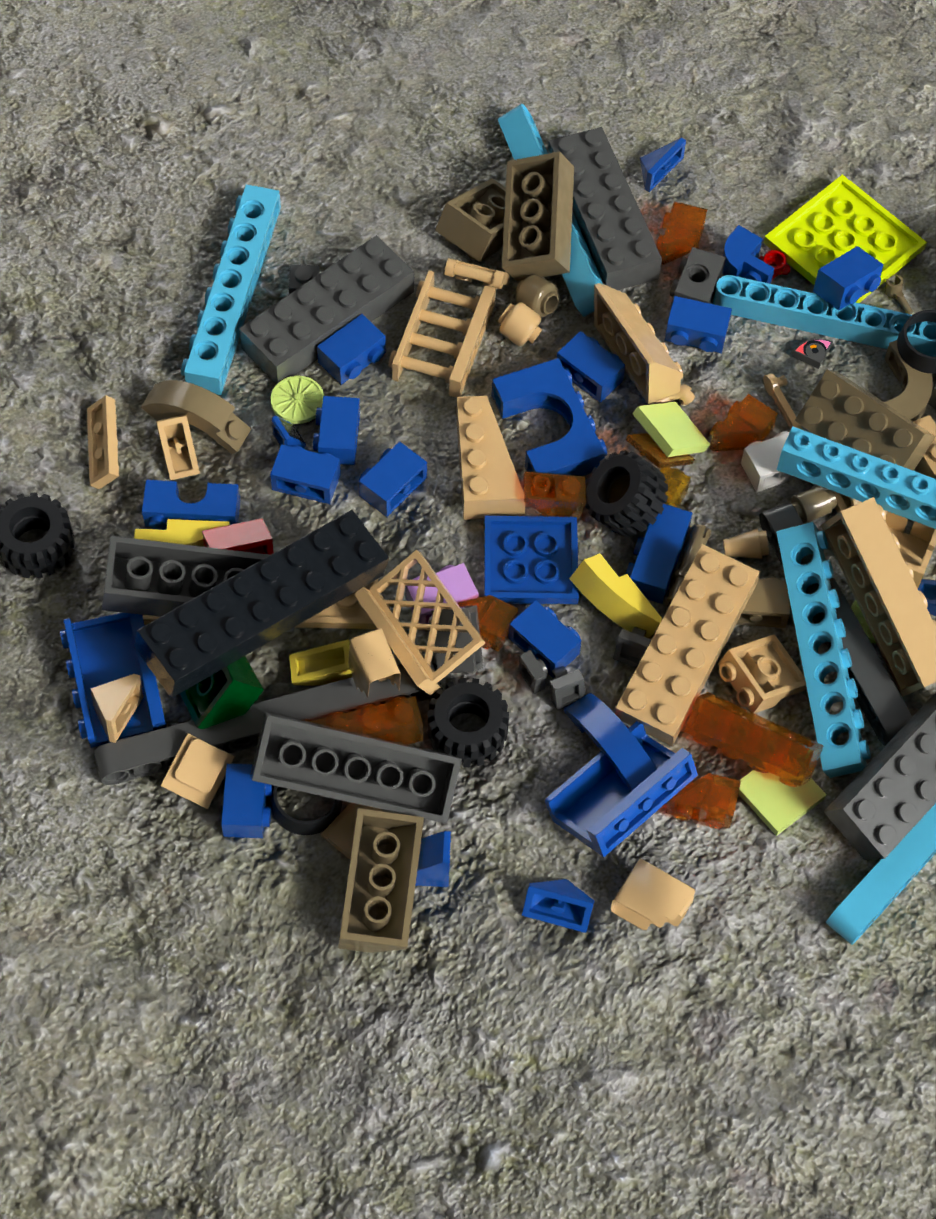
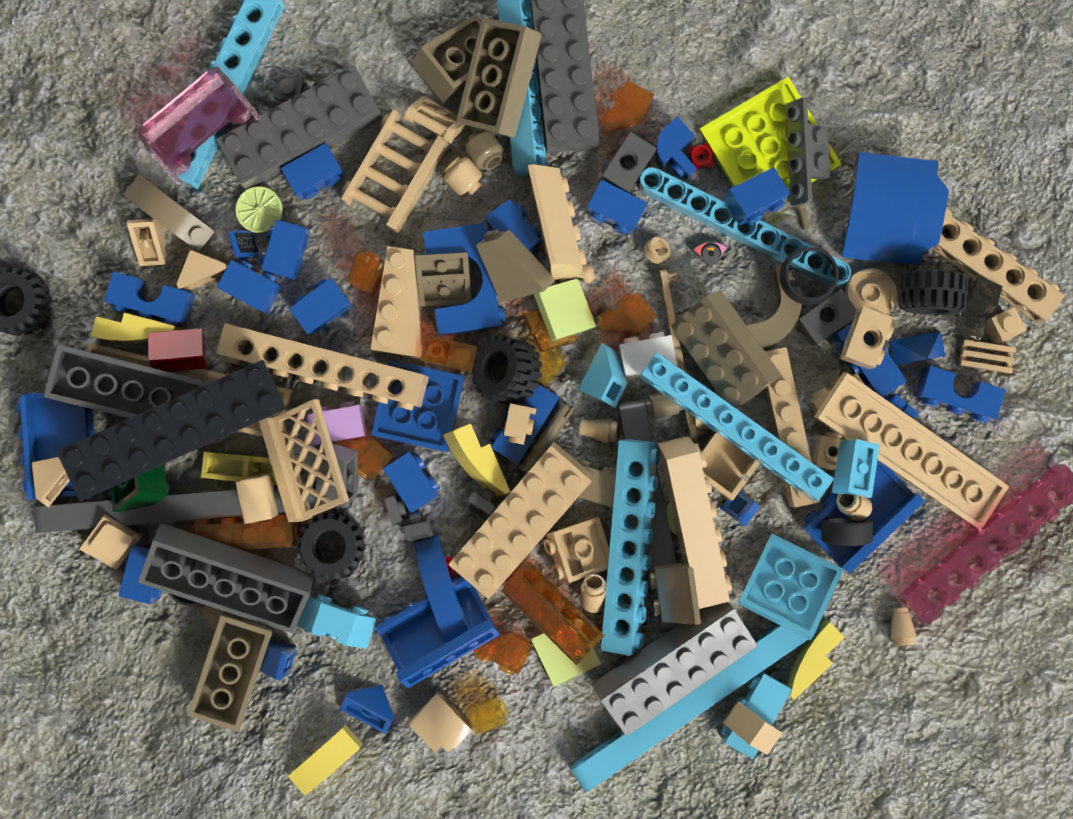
camera: 15 degrees right, 25 degrees up
tan plate [87,395,119,489] -> none
blue slope [640,138,686,192] -> none
none -> clear pink windscreen [137,67,262,186]
none -> tan slope [177,250,228,291]
none -> tan brick [216,323,429,410]
none -> light yellow slope [288,724,363,796]
none -> medium azure brick [297,593,377,649]
none -> clear orange slope [347,250,384,297]
none -> dark tan slope [415,252,472,307]
none -> clear yellow brick [467,695,509,735]
none -> dark tan slope [476,229,555,302]
none -> tan brick [504,404,536,445]
none -> medium azure slope [578,343,627,407]
none -> tan brick [581,574,607,613]
none -> tan tile [644,236,670,264]
none -> dark tan slope [649,562,701,625]
none -> dark grey bracket [785,98,830,206]

